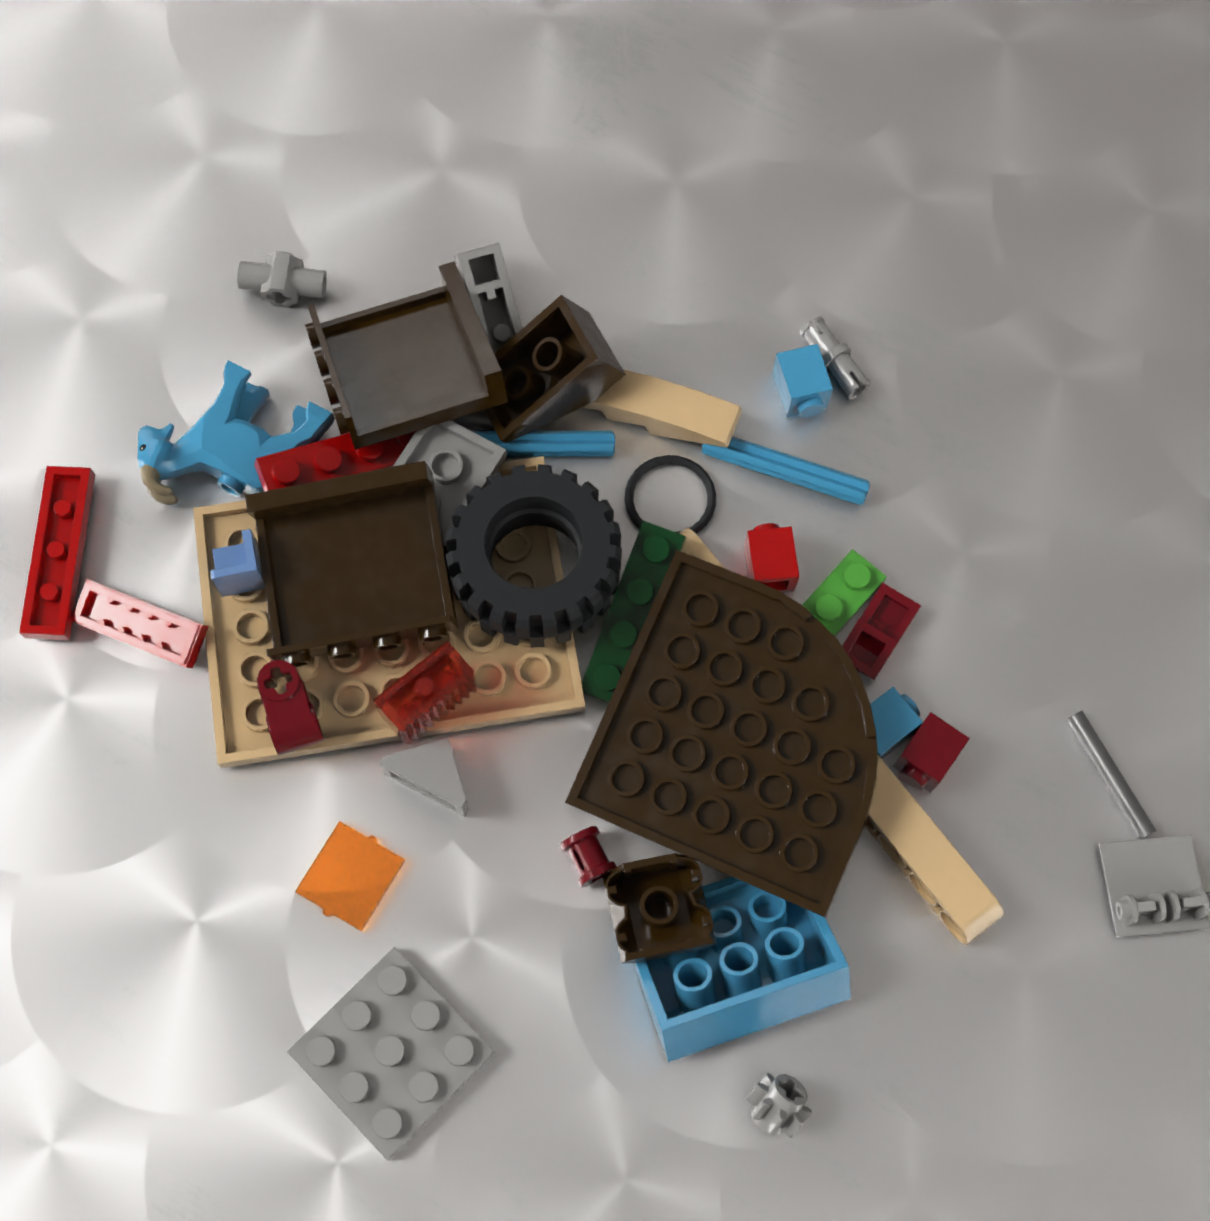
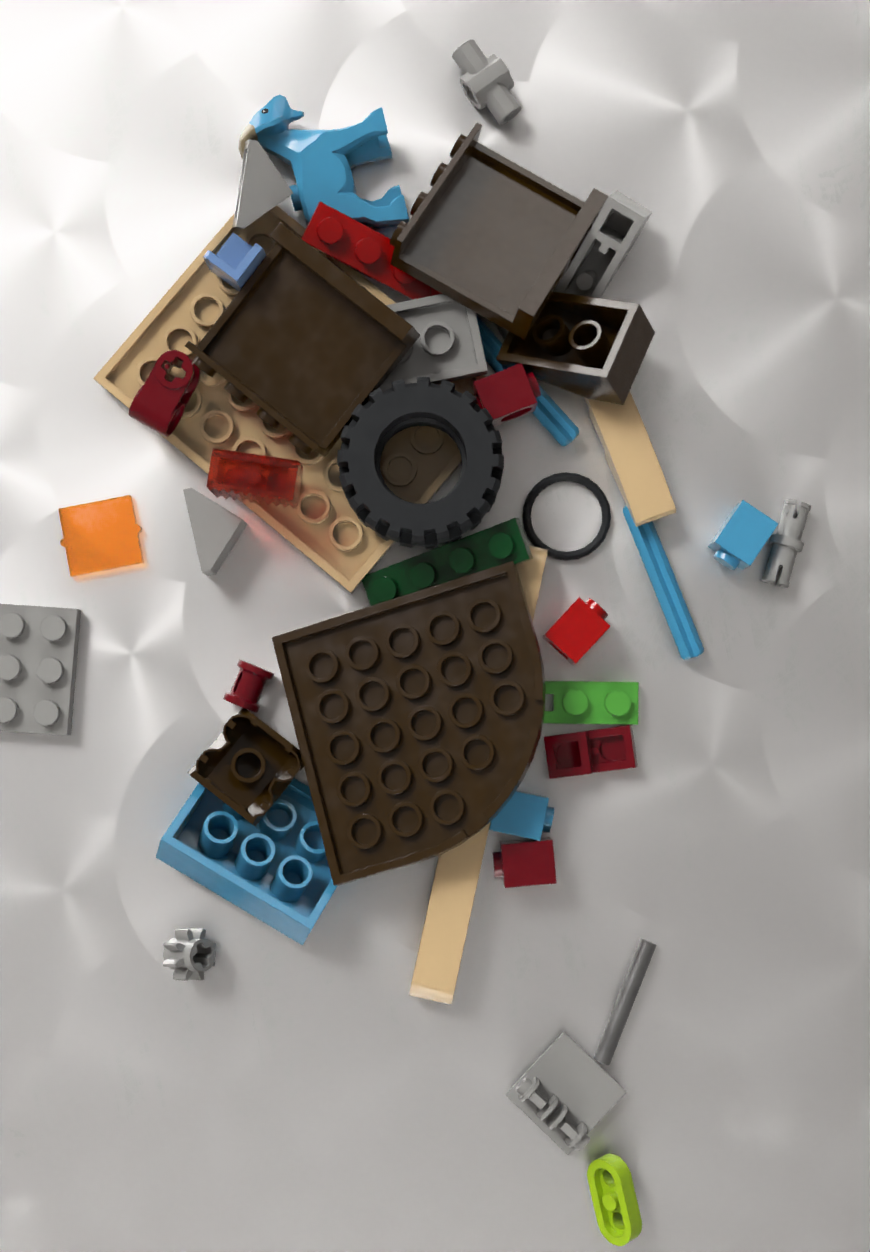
camera: 55 degrees right, 15 degrees up
red plate [19,466,95,641] -> none
plate [71,579,209,669] -> none
none -> light grey slope [232,139,293,229]
none -> dark red brick [472,363,541,427]

